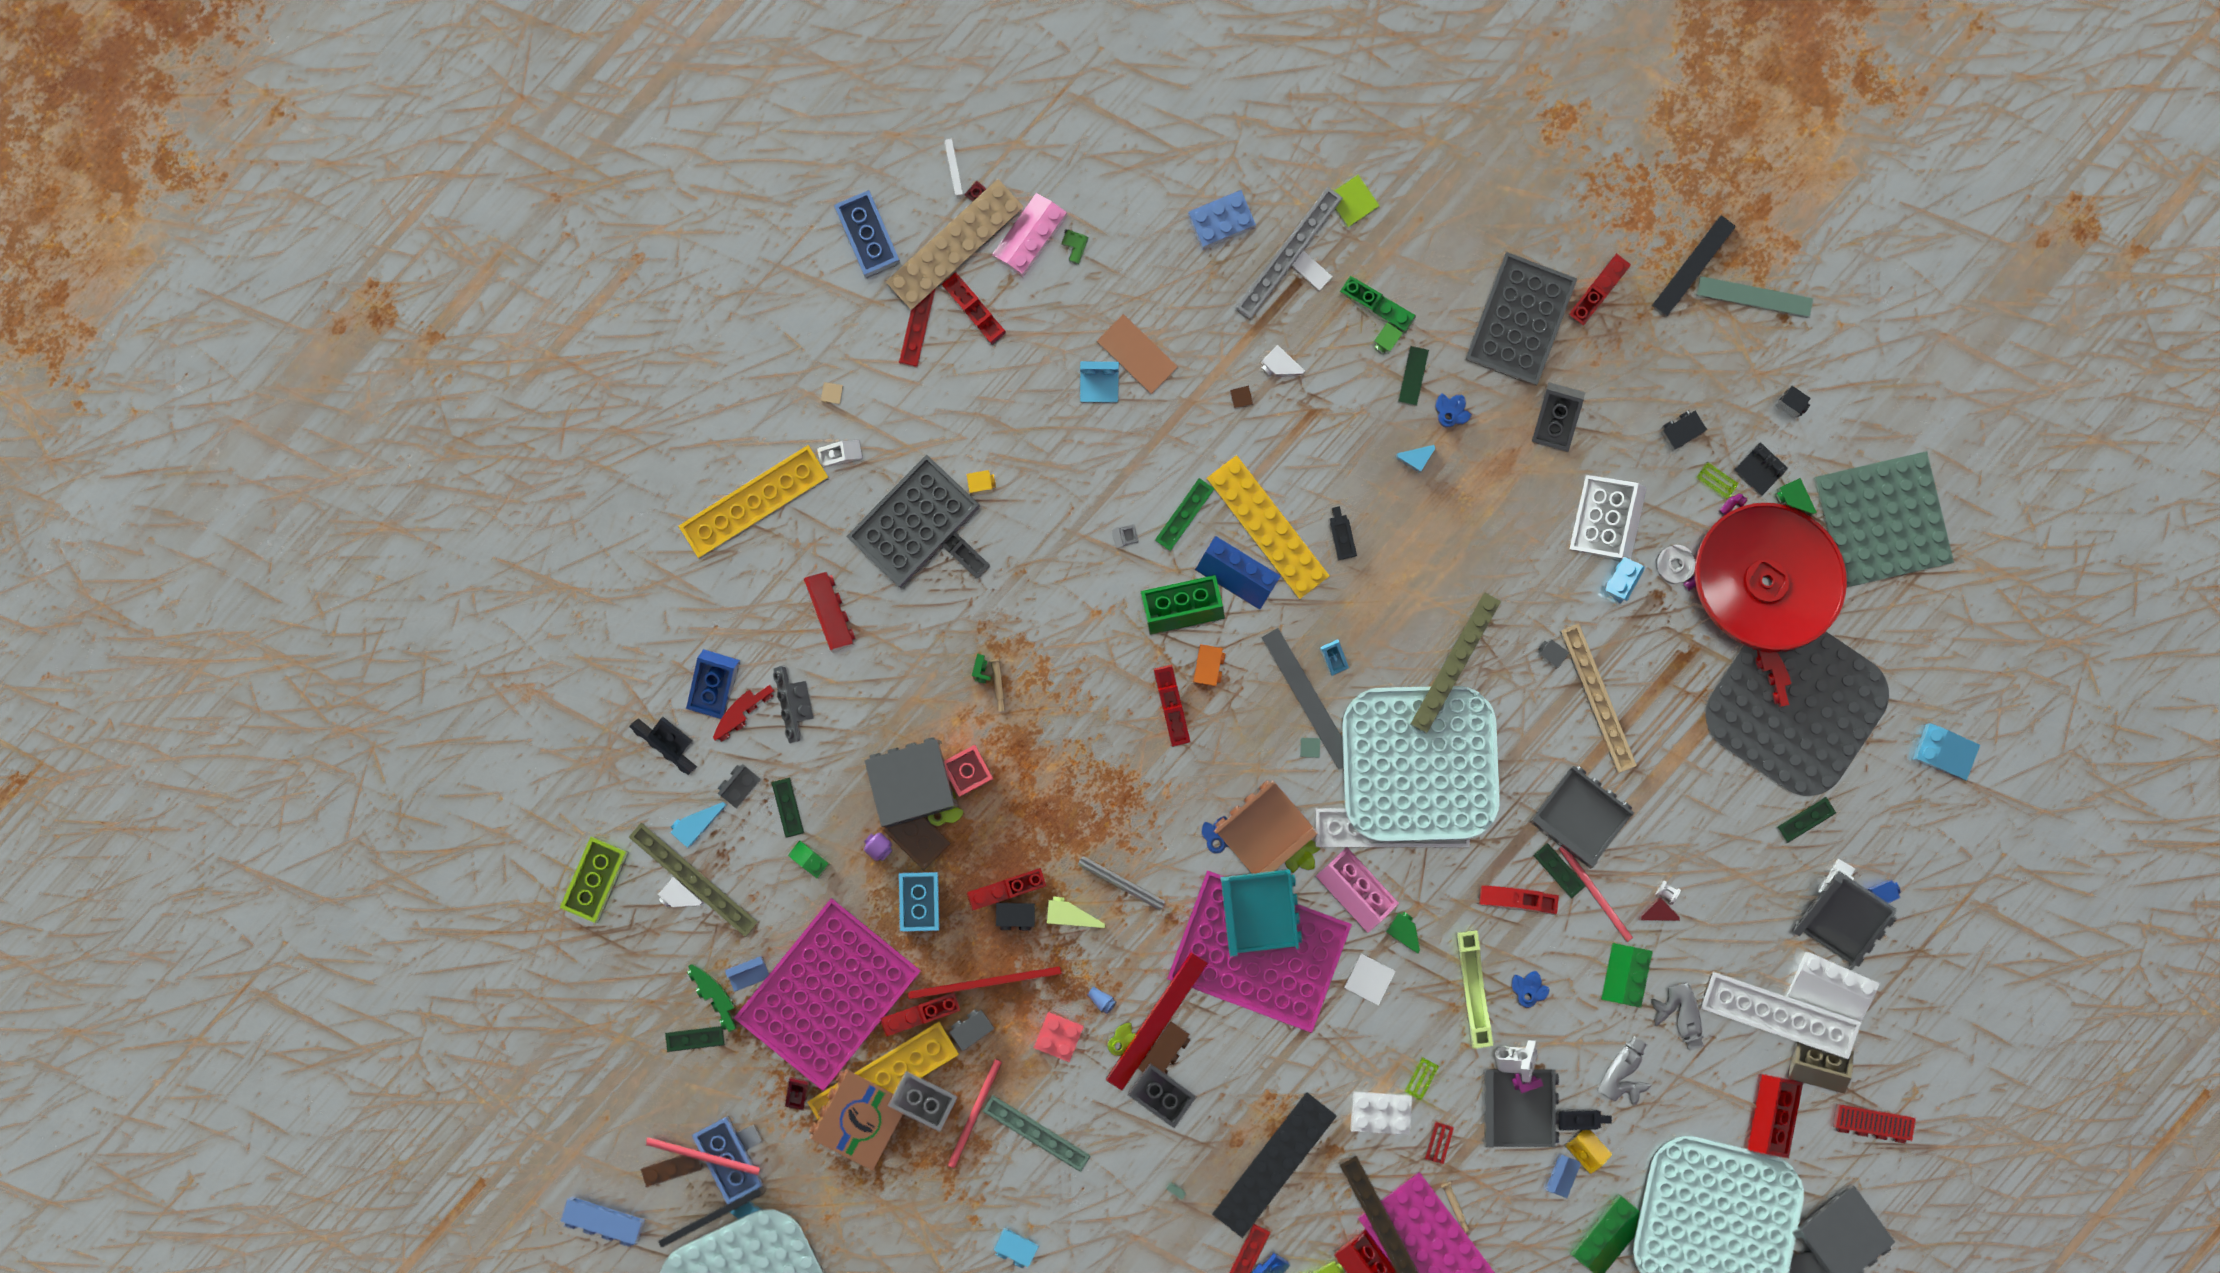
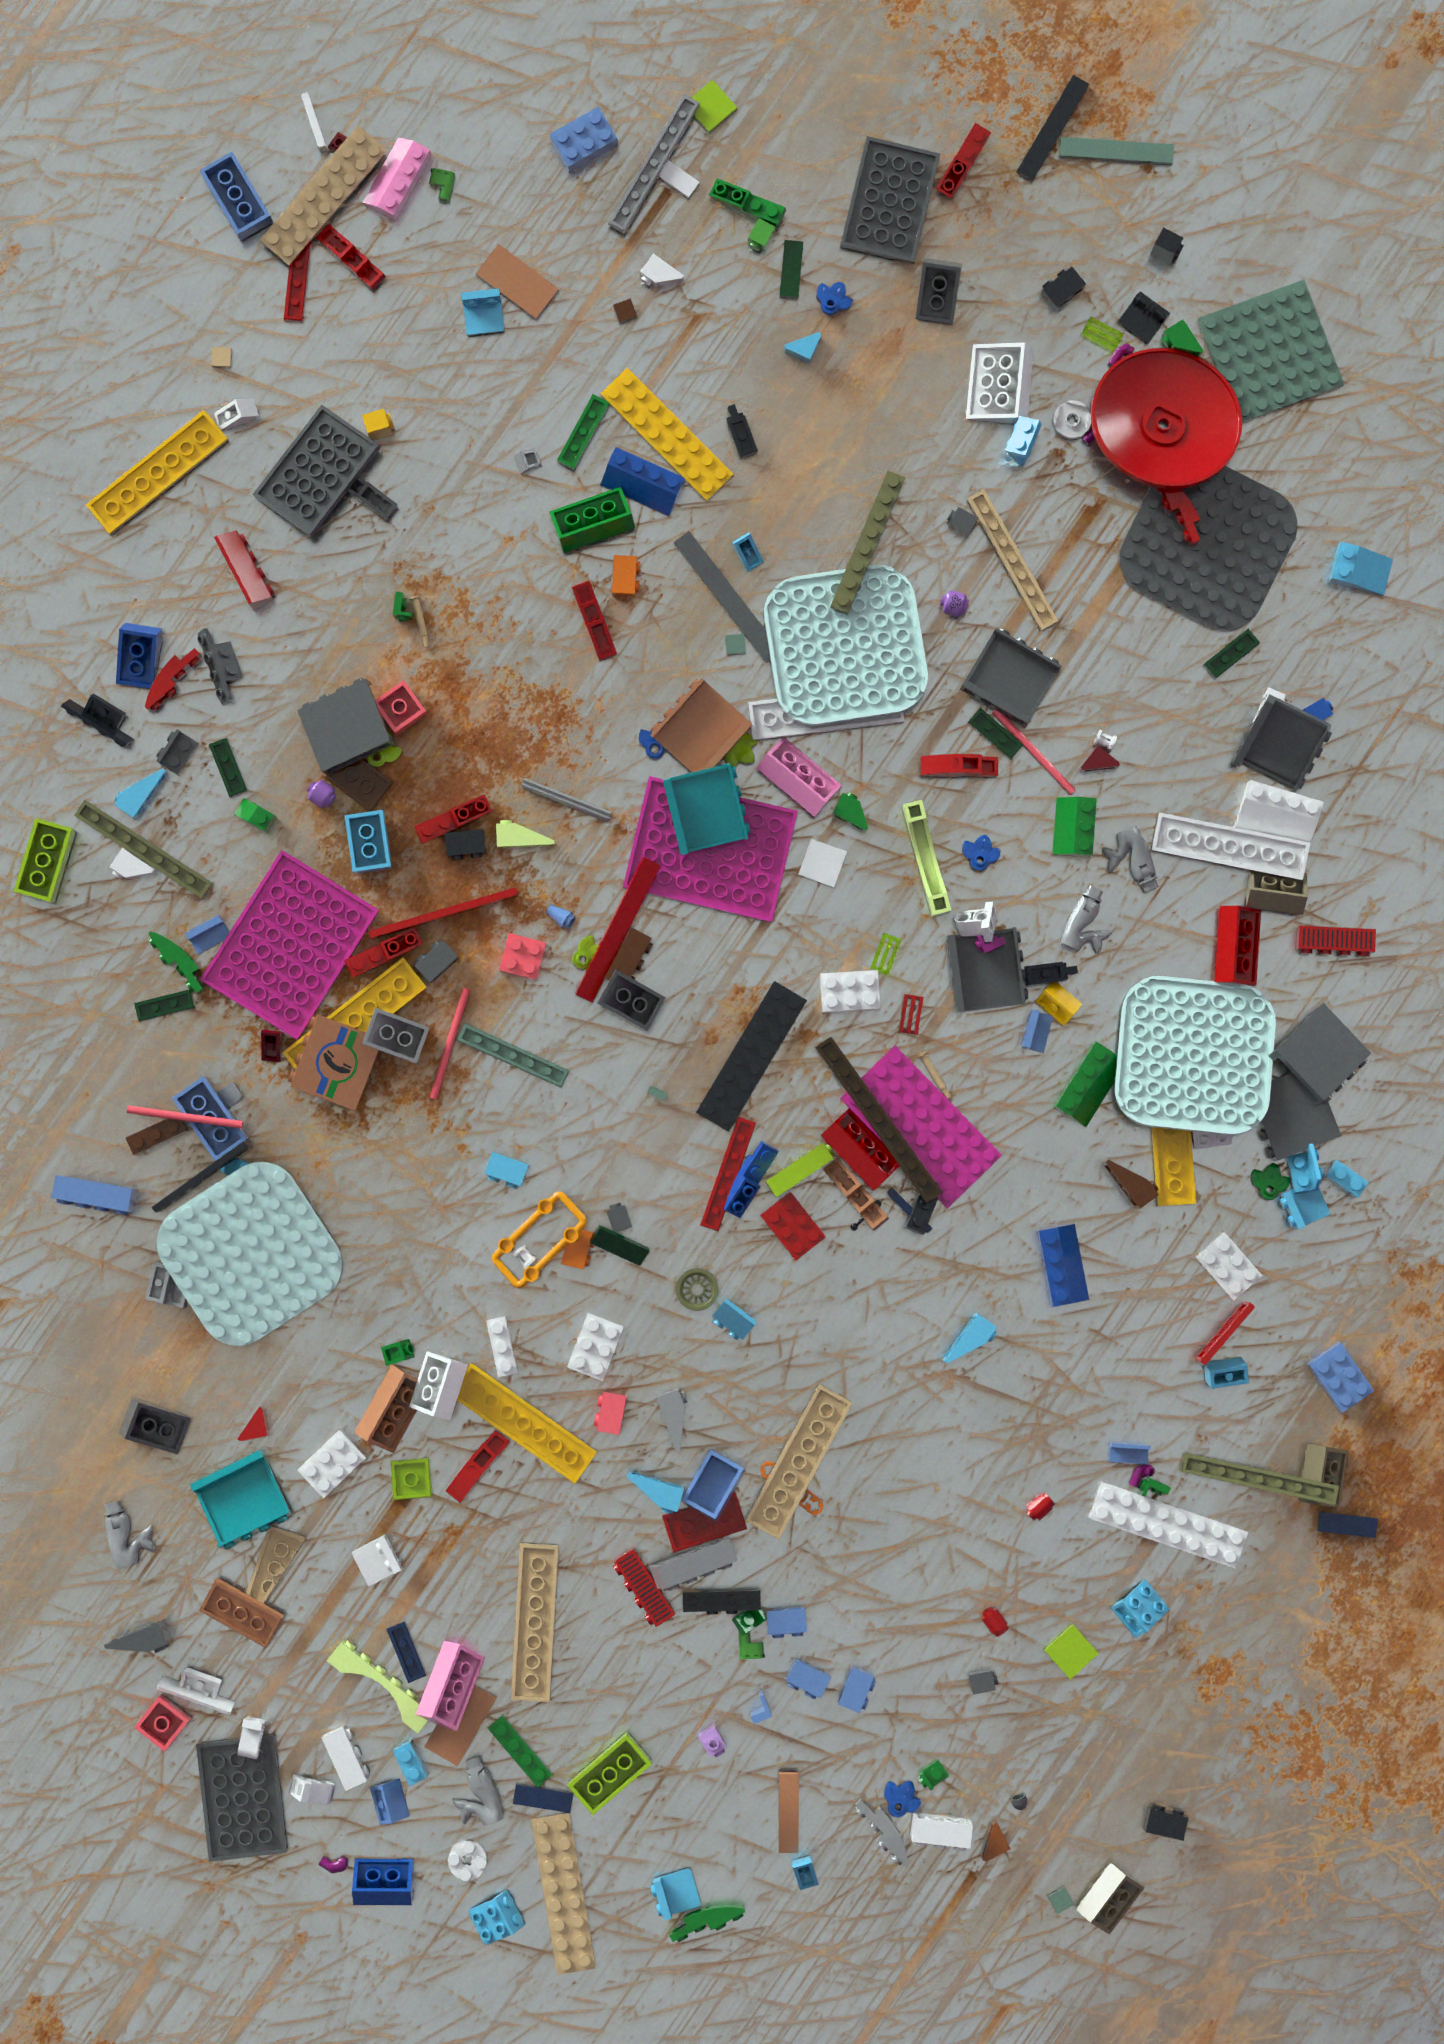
camera: 10 degrees left, 0 degrees up
none -> medium lavender head [940,590,969,617]

